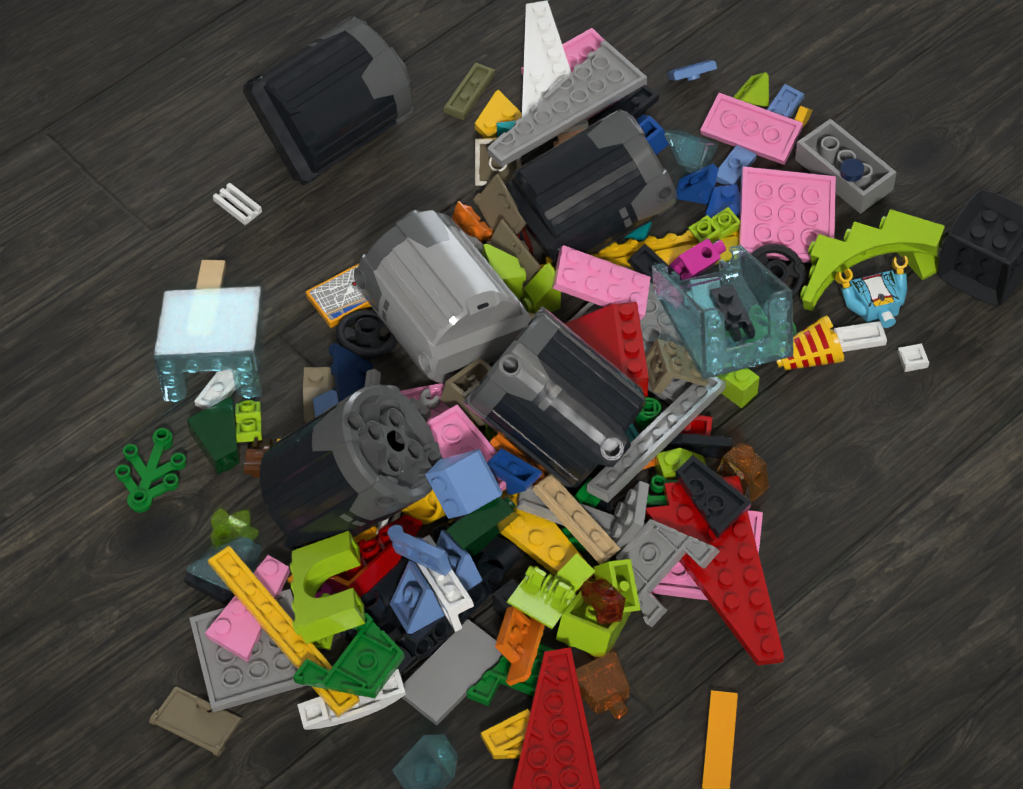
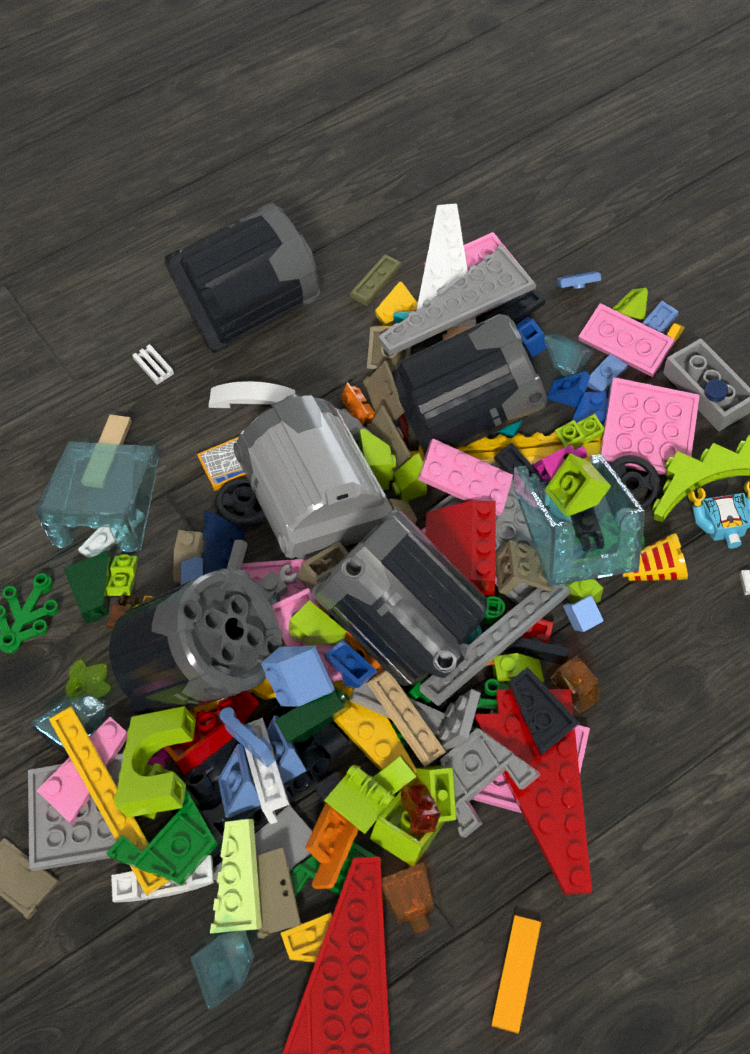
camera: 10 degrees right, 5 degrees up
white tile [833,321,887,352] -> none
none -> white slope [209,382,295,408]
none -> yellowish green wing [210,819,262,933]
none -> dark tan door [256,847,301,939]
none -> lime slope [288,600,347,645]
none -> lime slope [544,454,611,517]
none -> light blue panel [563,596,603,632]

